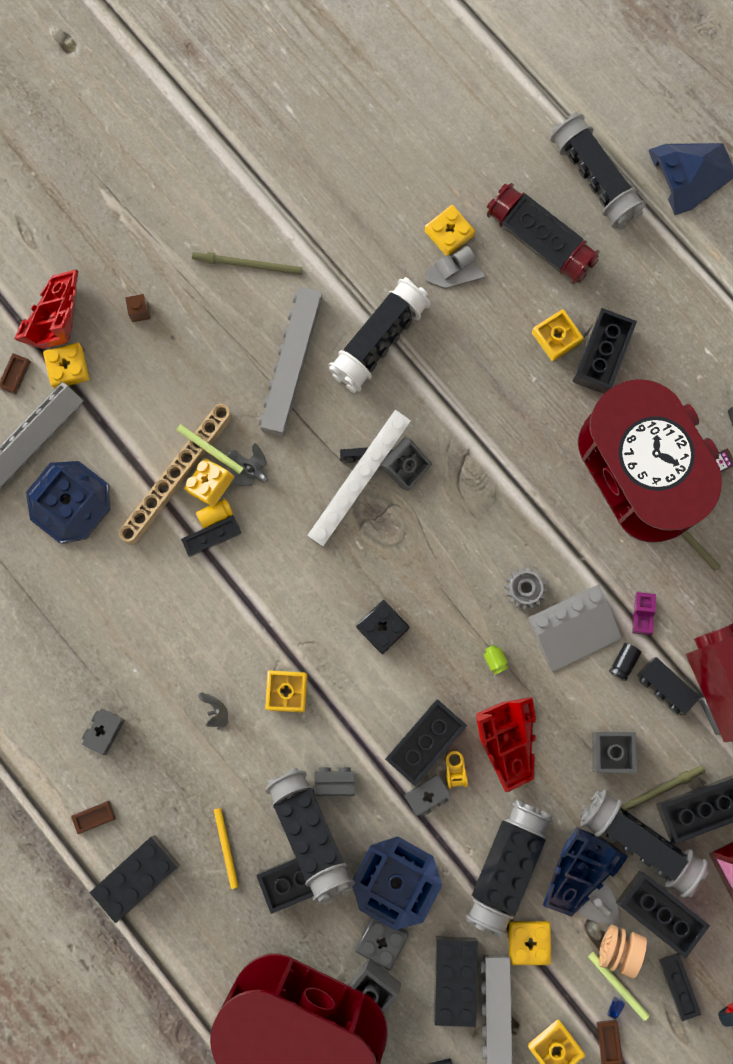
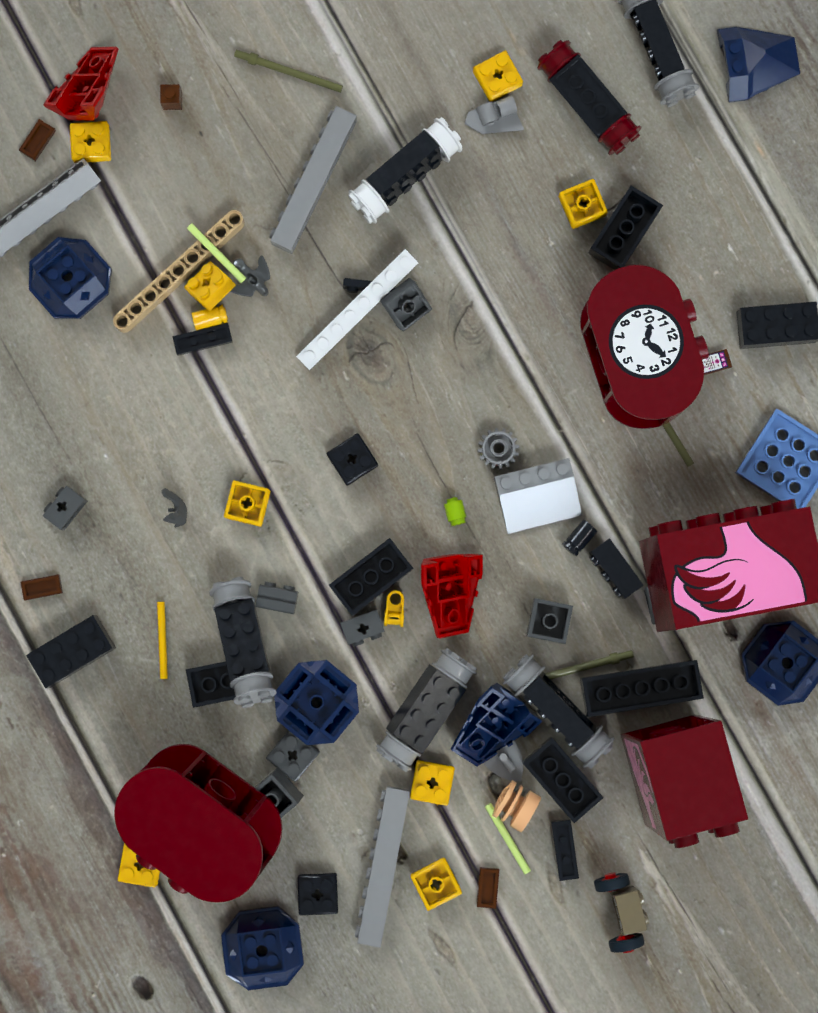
camera: 10 degrees right, 5 degrees up
black brick [434,936,478,1027] -> none
clear blue tile [607,996,625,1019] -> none
magenta slope [632,592,656,636] -> none

